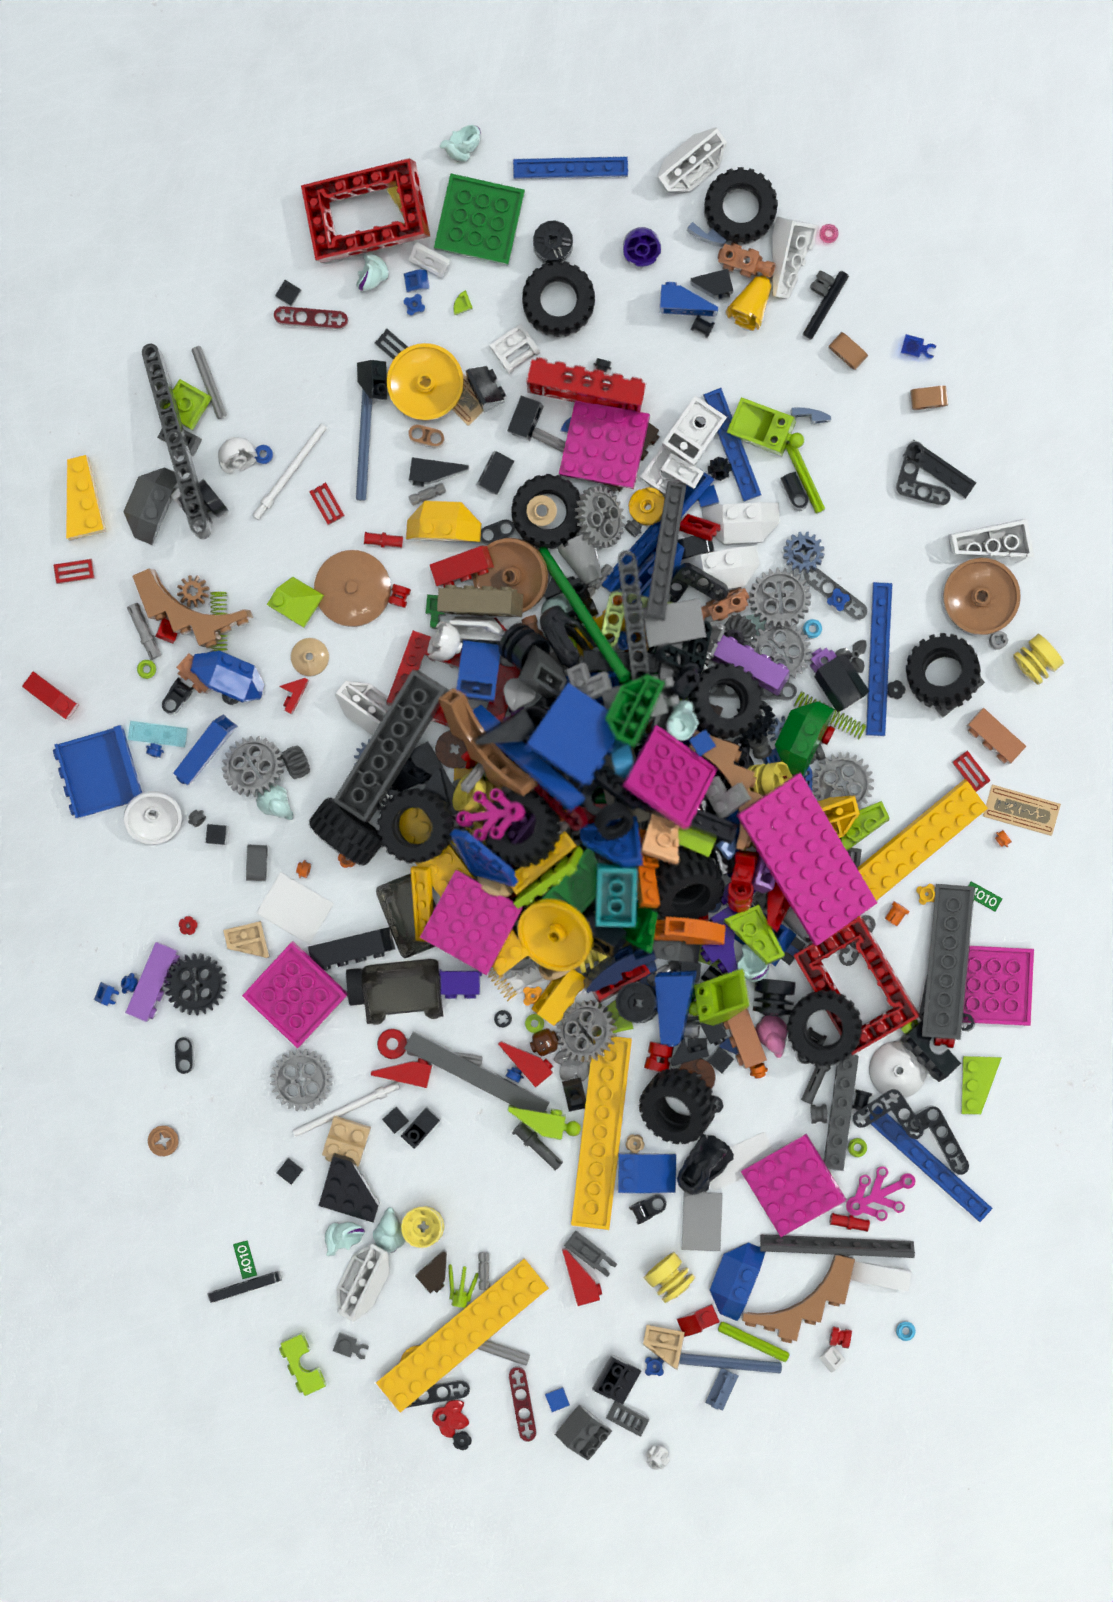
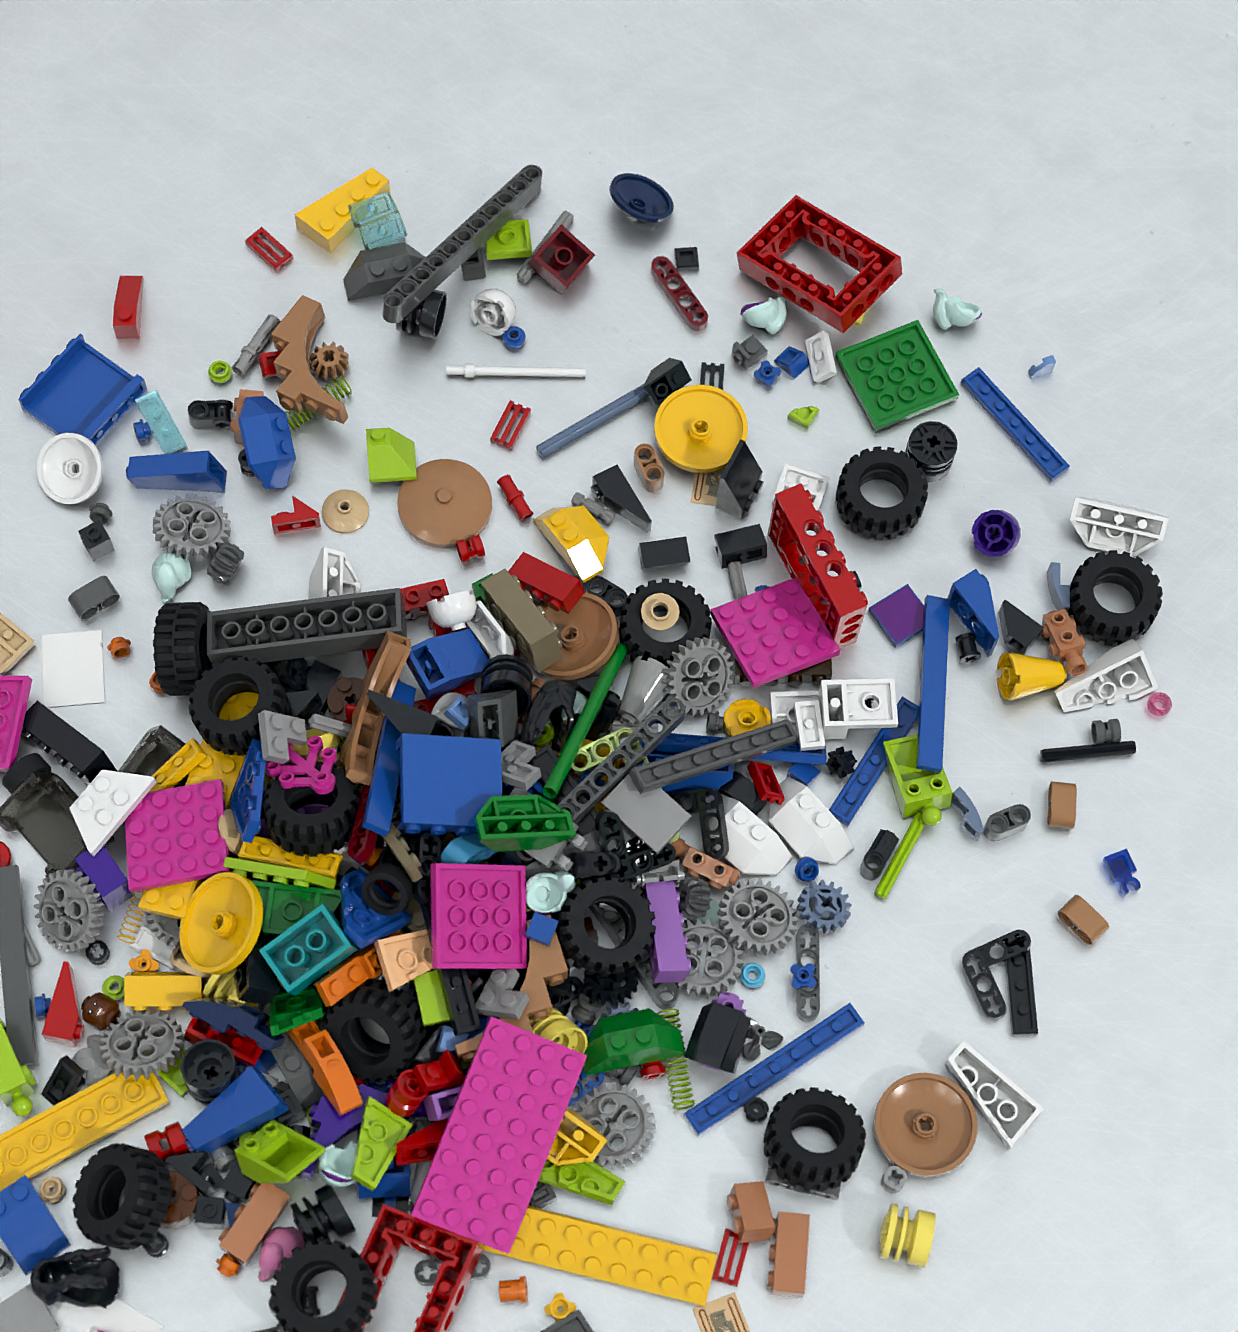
camera: 50 degrees right, 20 degrees down
none -> light grey gear [34,869,104,952]
none -> white wing [69,770,157,856]
none -> light grey plate [258,710,307,764]
none -> clear light blue slope [348,191,407,250]
none -> dark tan hinge [381,822,423,882]
none -> medium blue tile [444,696,470,730]
none -> dark red brick [527,224,595,294]
none -> dark blue dish [609,173,674,223]
none -> nougat brick [727,1181,775,1243]
none -> dark grey bracket [732,335,768,370]
none -> blue plate [795,857,819,881]
none -> dark purple tile [868,584,924,648]
none -> blue tile [916,595,950,773]
none -> dark grey beam [983,804,1031,841]
none -> medium blue tile [1028,355,1056,378]

